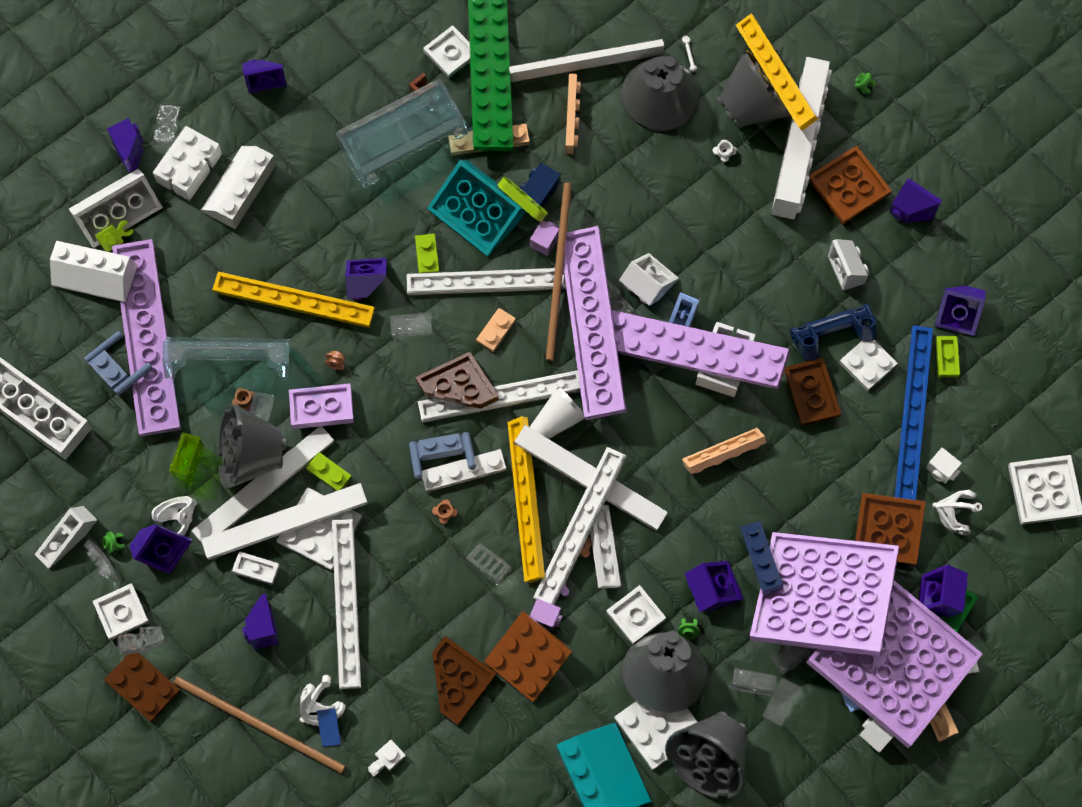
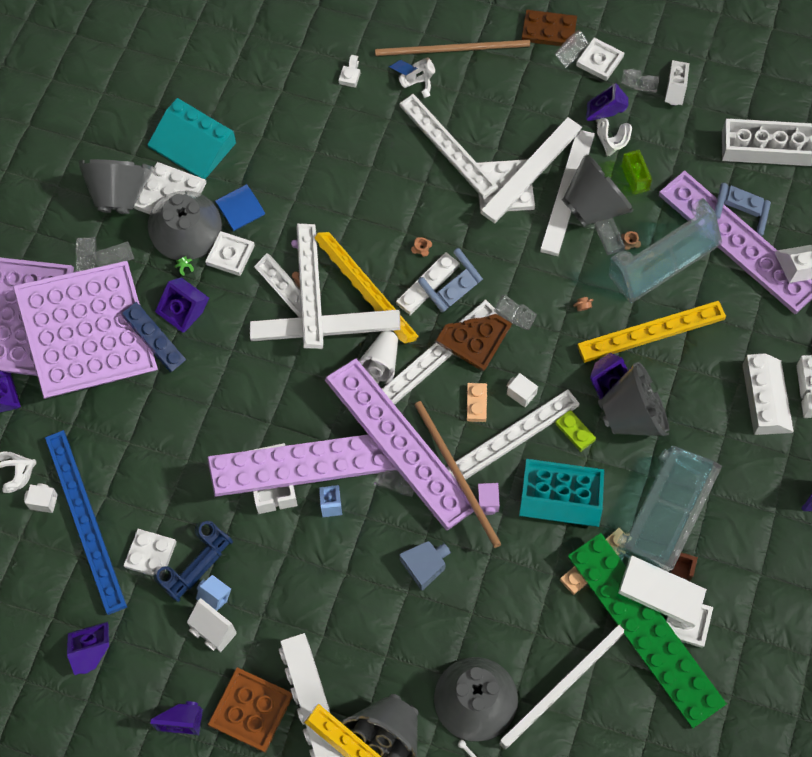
camera: 150 degrees right, 5 degrees down
bright green plate [102,532,125,553] -> none
white plate [232,552,280,585] -> none
dark purple slope [243,593,279,650] -> none
lavender plate [289,383,354,429] -> none
lime plate [306,452,352,491] -> none
clear plate [390,313,432,337] -> none
reddish brown plate [432,636,497,726] -> none
clear slope [466,543,511,586] -> none
dark orange plate [484,611,573,702] -> none
lime beam [497,177,548,222] -> none
dark blue piece [520,162,561,208] -> none
lavender brick [530,599,563,632] -> none
light nougat plate [565,74,581,154] -> none
white slope [619,253,679,305] -> none
light nougat plate [682,428,767,474] -> none
white plate [713,140,737,162] -> none
reddish brown plate [784,358,841,426] -> none
dark orange plate [855,492,926,564] -> none
lime plate [935,336,960,377] -> none
none -> light blue brick [196,575,231,611]
none -> blue slope [215,184,265,232]
none -> sand blue torso [400,541,451,591]
none -> clear slope [494,295,537,330]
none -> white brick [507,373,538,407]
none -> dark grey cone [598,362,670,436]
none -> white tile [618,556,707,627]

